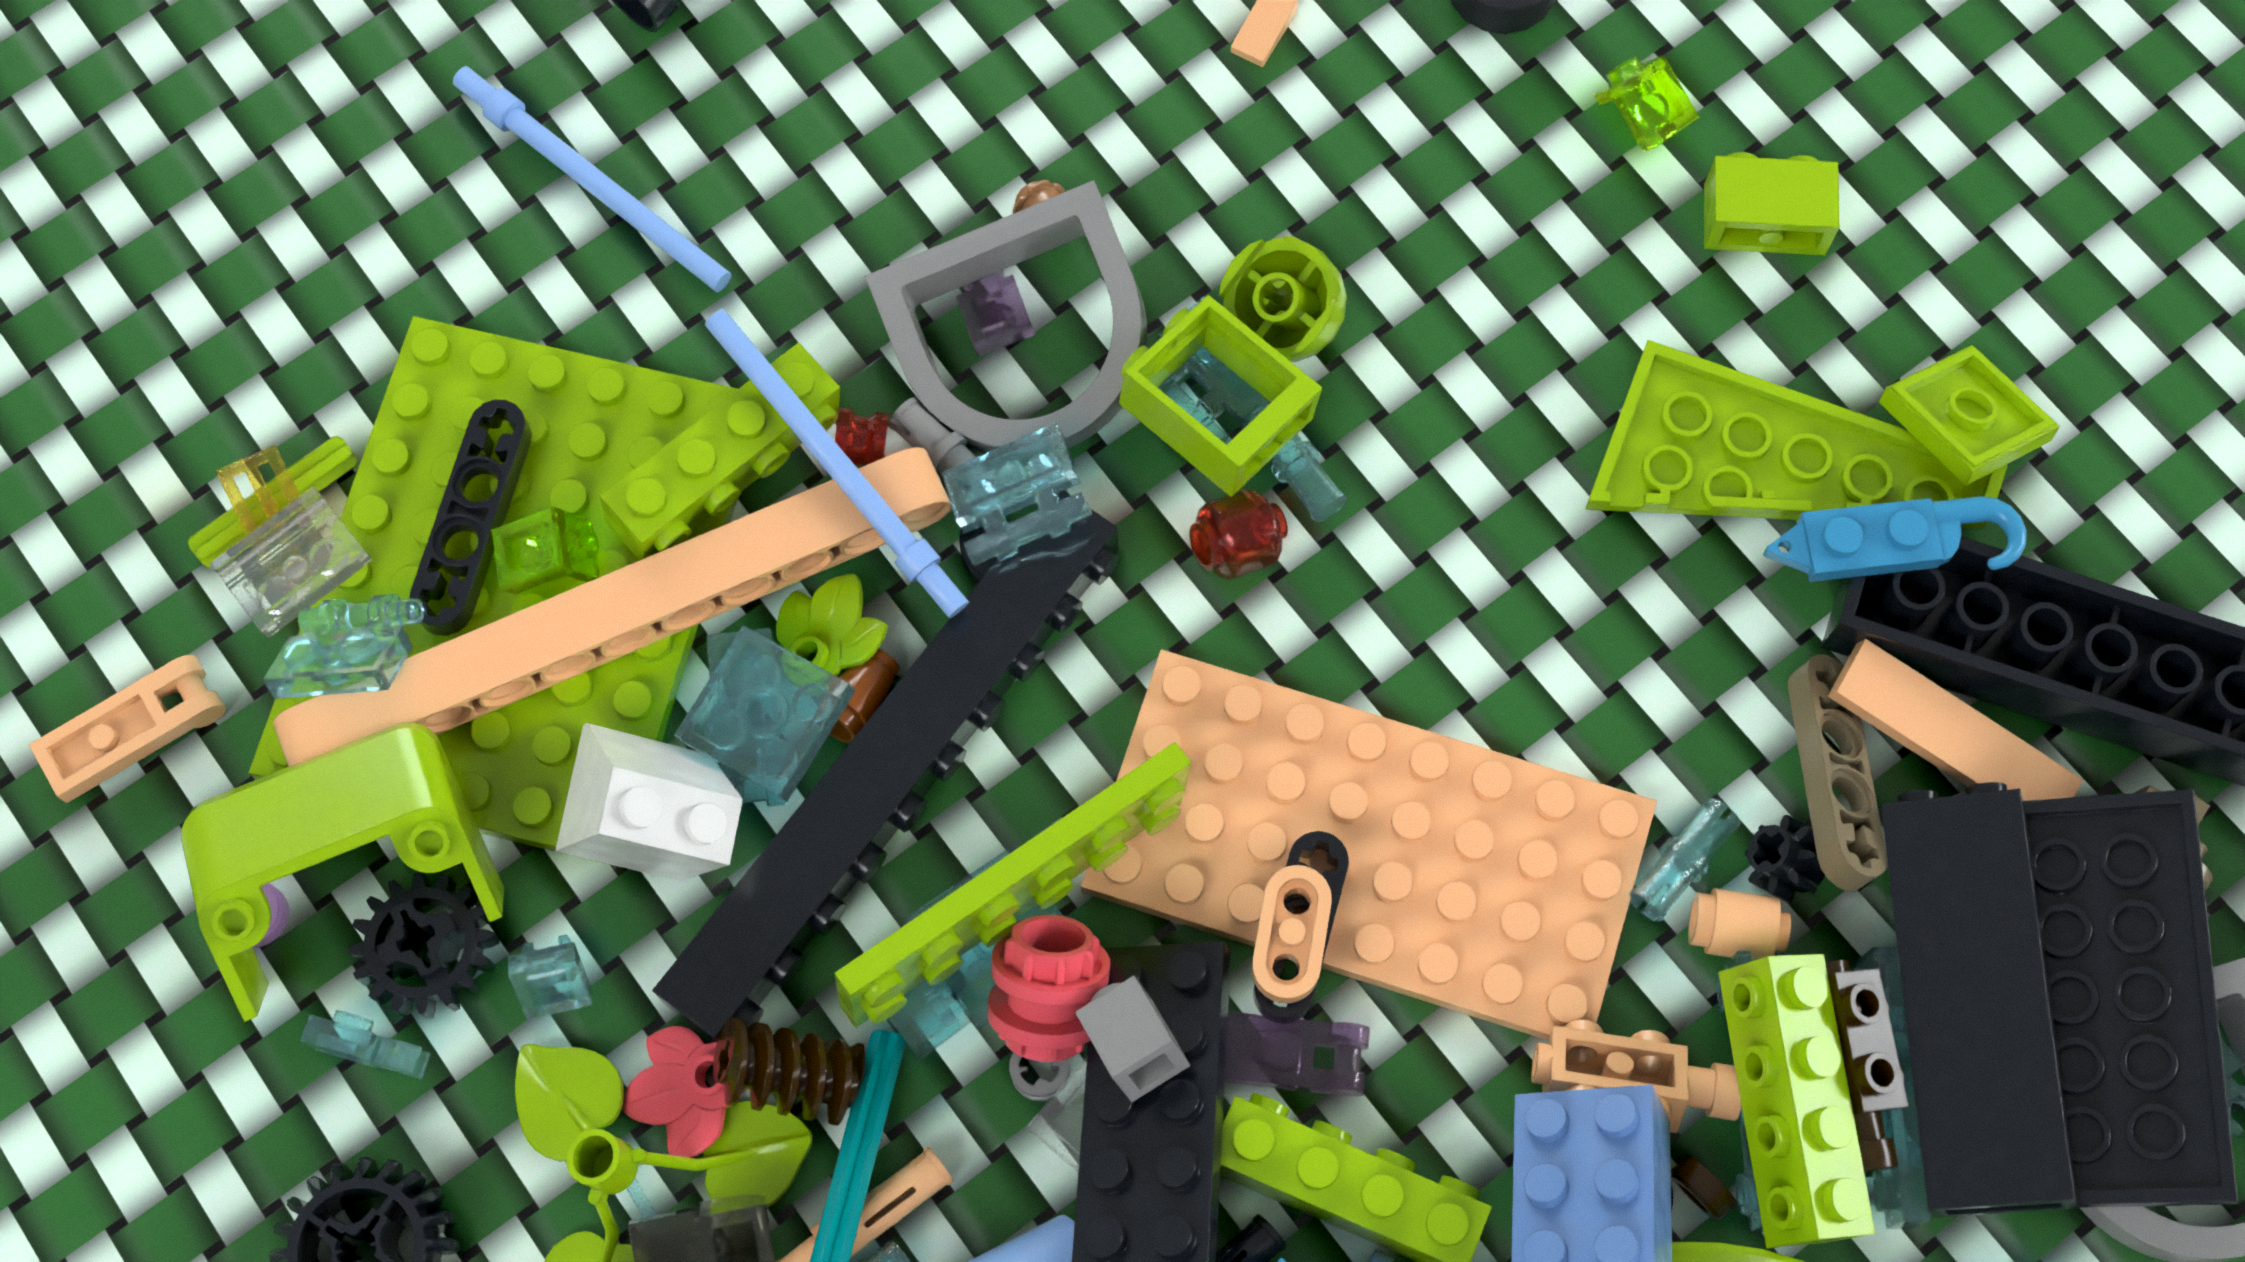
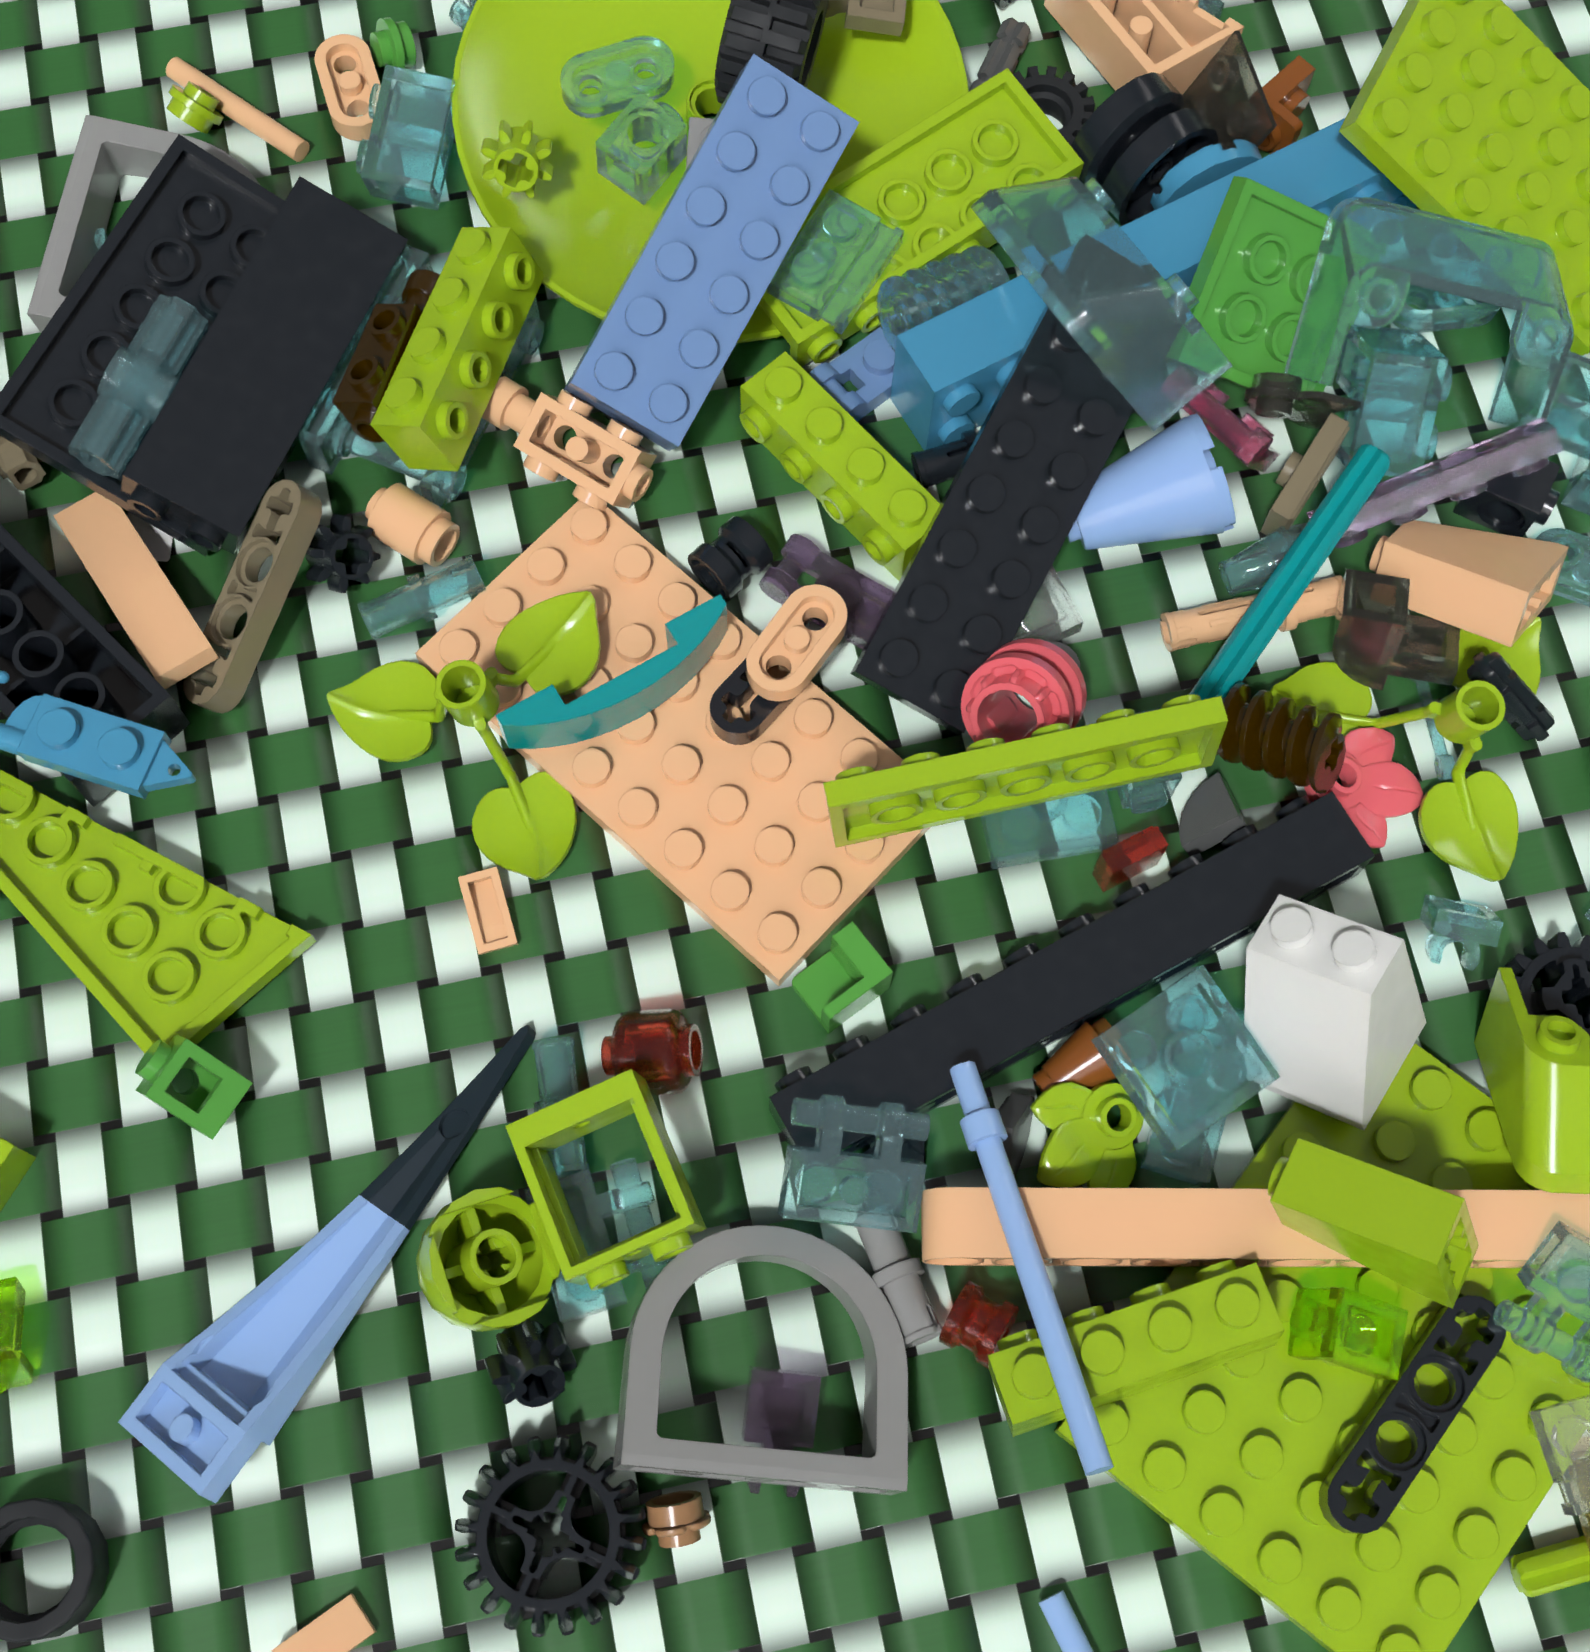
camera: 160 degrees left, 0 degrees up
light grey brick [1075,976,1191,1102] -> none
dark brown tile [1671,1154,1738,1221] -> none
none -> clear light blue piece [69,294,208,479]
none -> light blue plate [118,1025,536,1503]
none -> bright green brick [135,1034,253,1140]
none -> lime plant [327,591,601,880]
none -> black gear [455,1434,648,1637]
none -> light nougat piece [458,866,518,955]
none -> black gear [484,1318,577,1408]
none -> teal slope [496,594,728,749]
none -> black wheel [687,516,774,602]
none -> bright green panel [792,921,893,1034]
none -> dark grey tile [998,1092,1034,1177]
none -> clear red tile [1092,826,1168,892]
none -> dark grey tile [1179,772,1247,856]
none -> lime slope [1268,1138,1479,1309]
none -> black axle [1467,652,1555,741]

